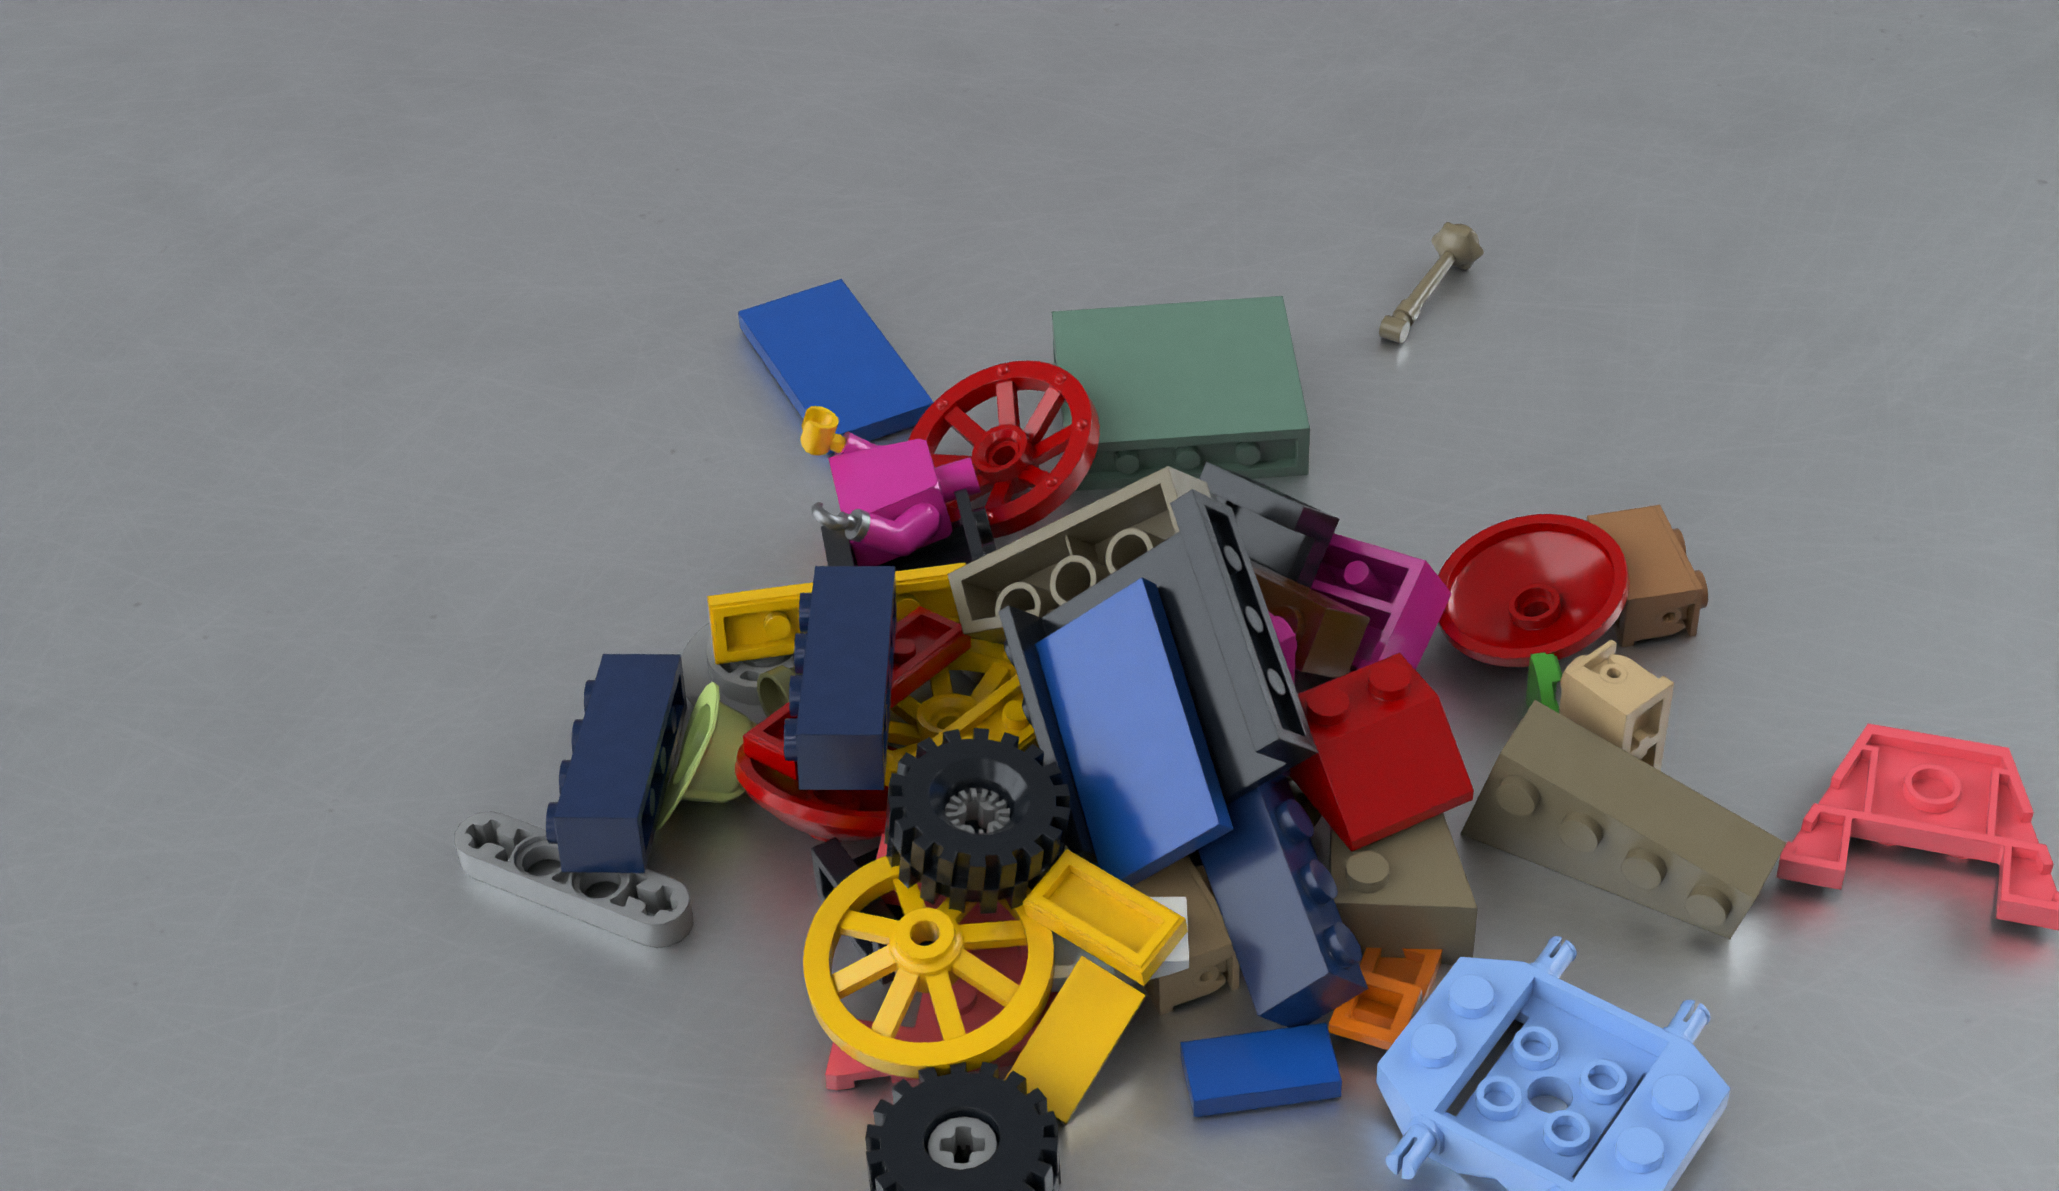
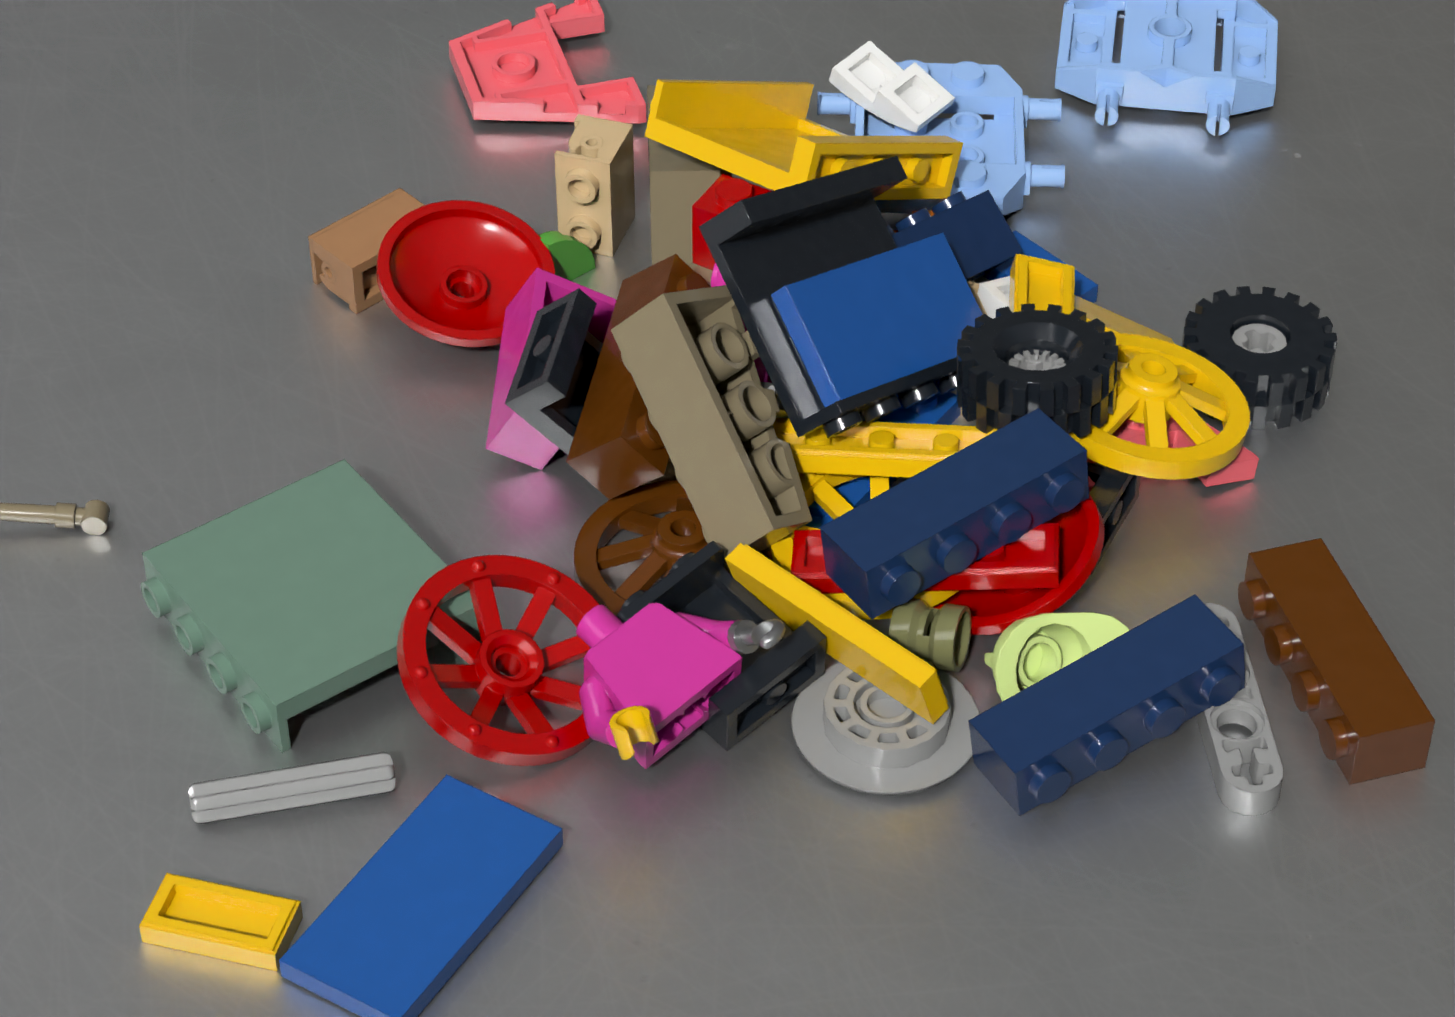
camera: 125 degrees left, 0 degrees up
none -> yellow tile [139,873,303,971]
none -> light grey axle [189,752,396,824]
none -> yellow panel [644,79,963,200]
none -> white slope [828,40,955,133]
none -> reddish brown brick [1238,538,1435,785]

